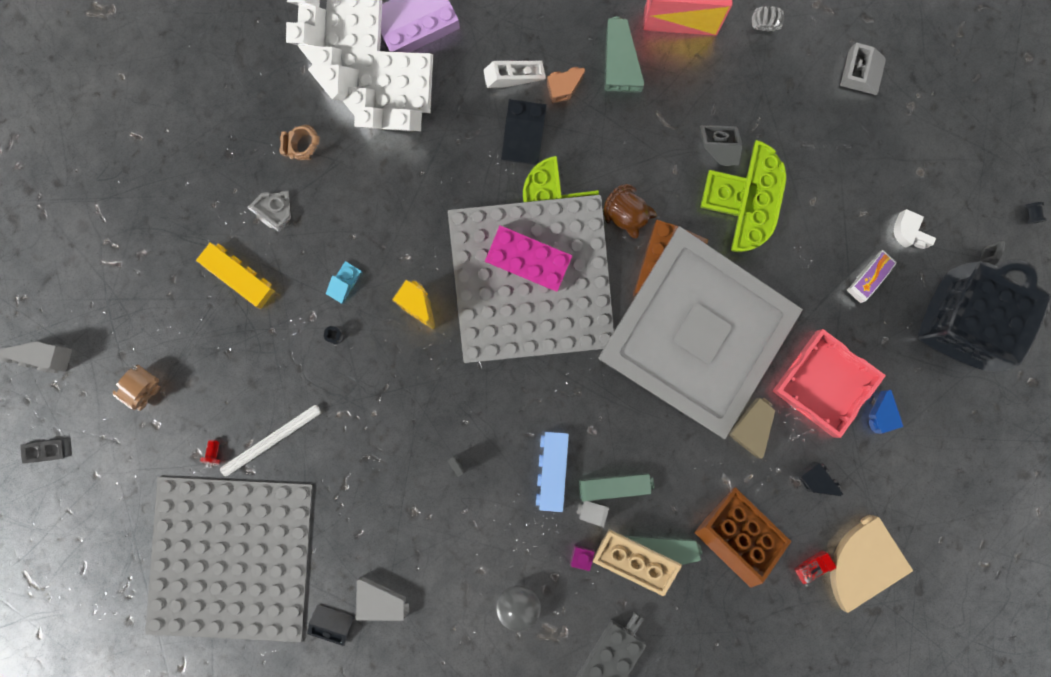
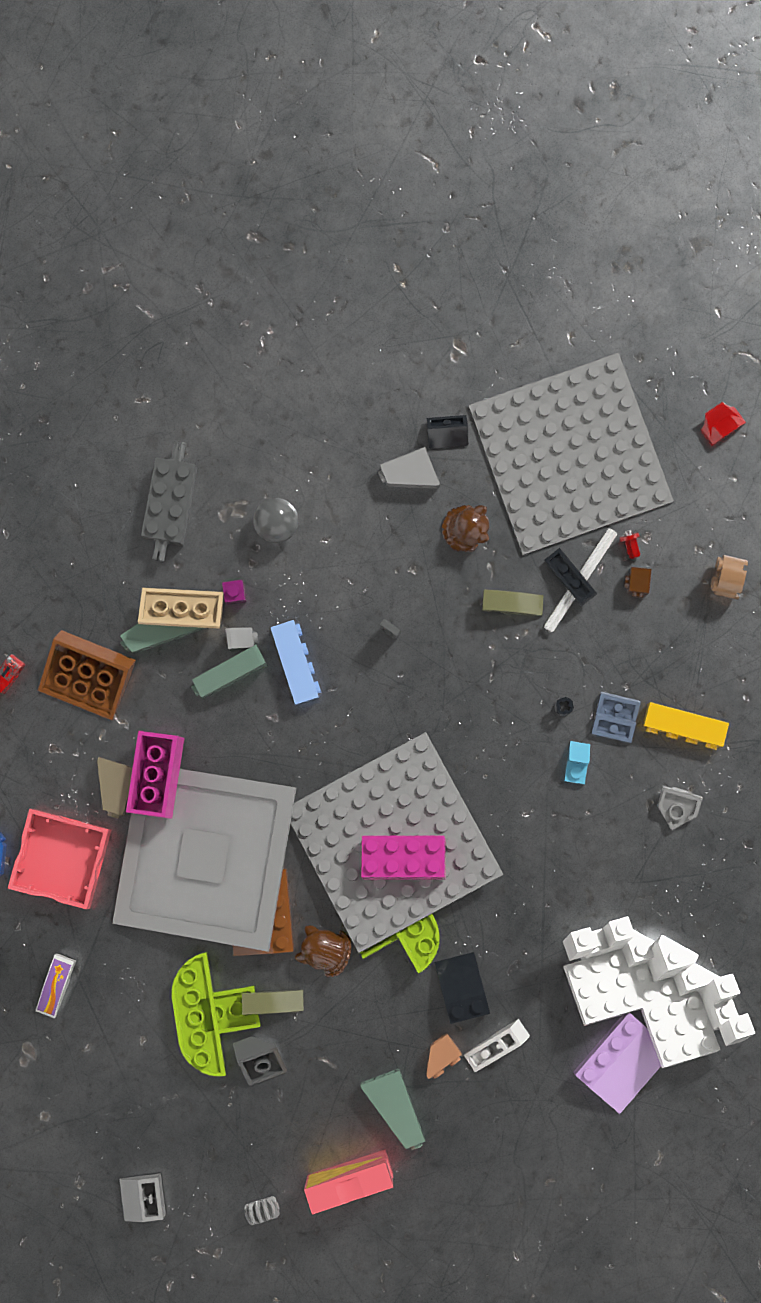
camera: 165 degrees right, 0 degrees up
medium nougat piece [279,125,320,161] -> none
yellow slope [393,280,435,329] -> none
black slope [796,462,843,496] -> none
white brick [894,209,936,249] -> none
none -> dark pink brick [126,731,184,819]
none -> olive slope [242,990,304,1015]
none -> reddish brown hair [441,505,489,552]
none -> olive slope [482,589,543,616]
none -> black tile [544,548,597,606]
none -> sand blue slope [592,692,641,743]
none -> reddish brown brick [624,567,652,598]
none -> red slope [701,402,746,446]

